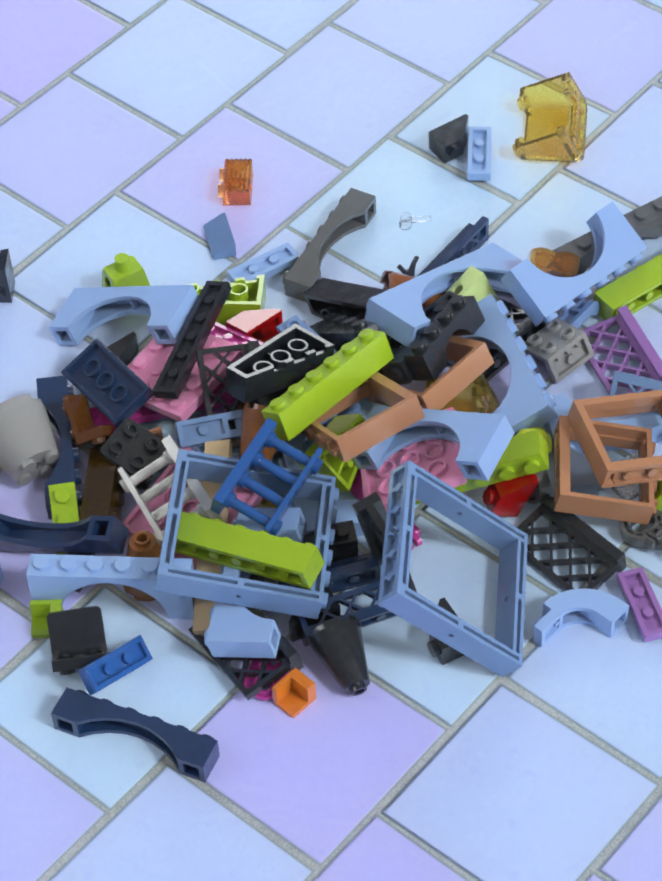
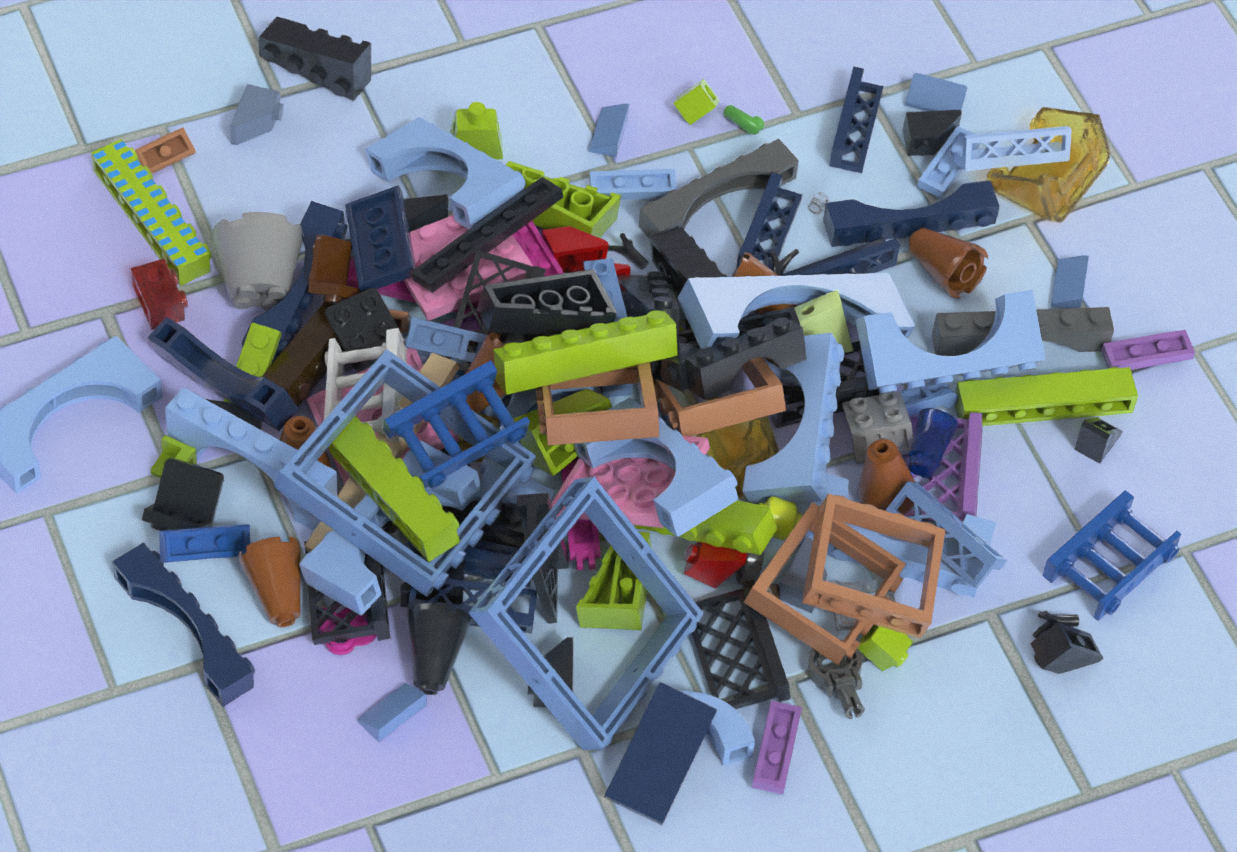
camera: 20 degrees right, 5 degrees up
clear orange brick [218,158,253,205] -> none
orange panel [272,667,316,718] -> none
clear orange brick [527,247,580,277] -> none
none -> dark orange cone [238,537,301,628]
none -> medium blue slope [357,683,427,742]
none -> lime wedge [576,531,652,630]
none -> dark blue tile [604,682,718,826]
none -> black bar [608,233,649,270]
none -> lime panel [673,78,720,125]
none -> bright green arm [724,105,764,135]
none -> dark blue fence [736,172,803,270]
none -> dark blue arch [823,180,1000,247]
none -> dark blue fence [829,66,884,173]
none -> dark orange cone [857,439,916,514]
none -> medium blue slope [905,73,967,111]
none -> clear blue plant [907,408,959,478]
none -> dark orange cone [909,228,988,299]
none -> light blue fence [954,126,1072,171]
none -> medium blue slope [1051,255,1089,309]

